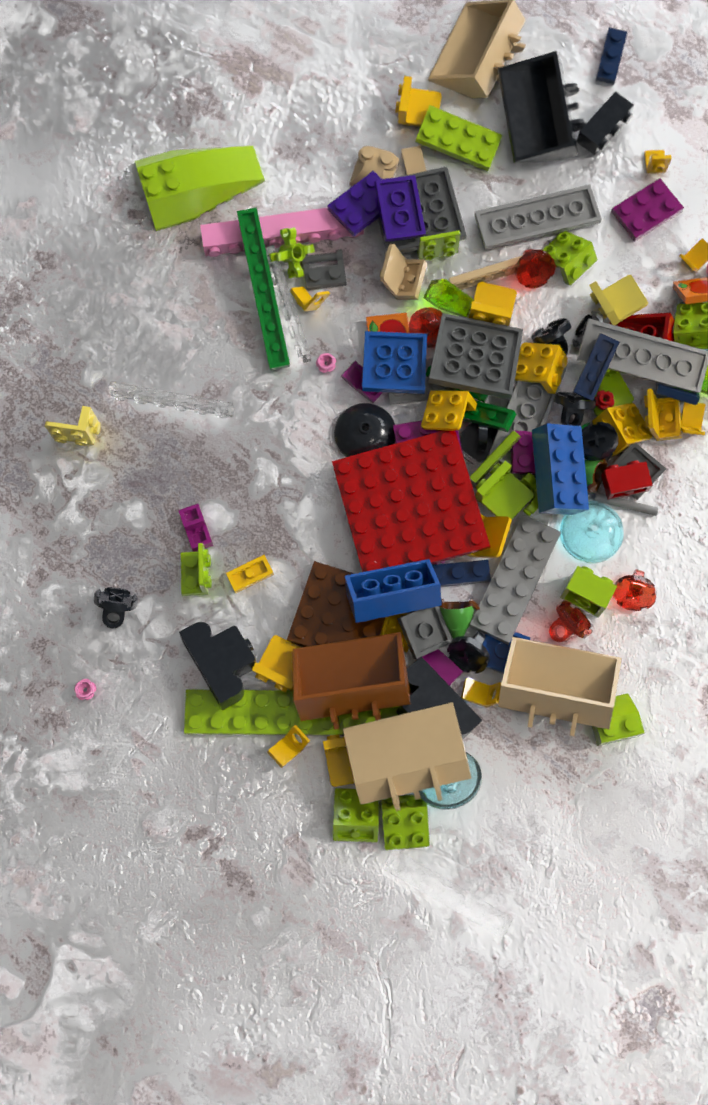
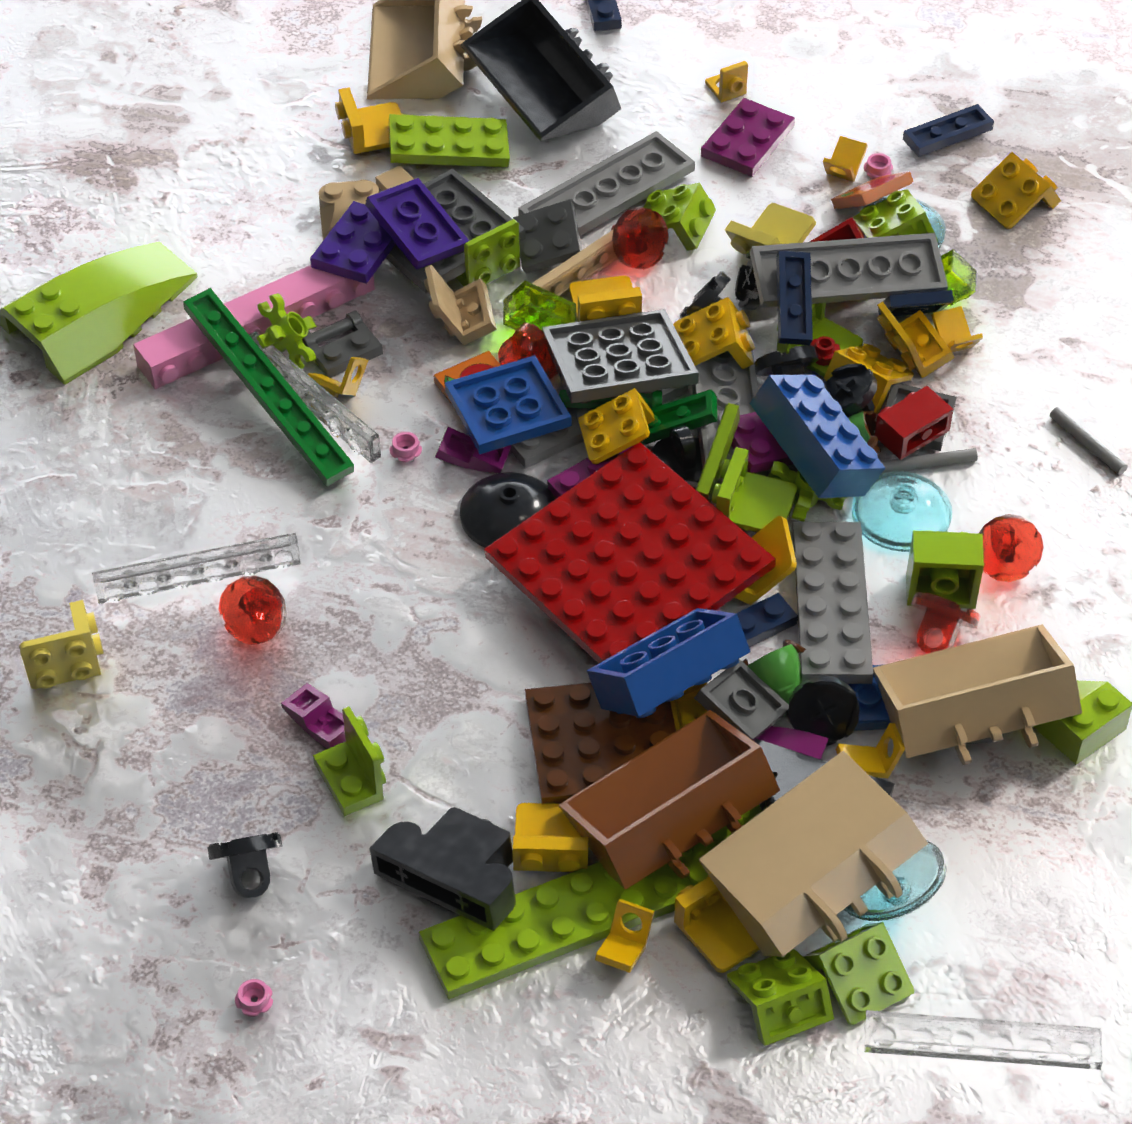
camera: 25 degrees left, 25 degrees down
yellow plate [226,555,274,594] -> none
black brick [576,91,634,156] -> none
none -> clear red tile [219,575,287,645]
none -> dark grey plate [513,199,582,274]

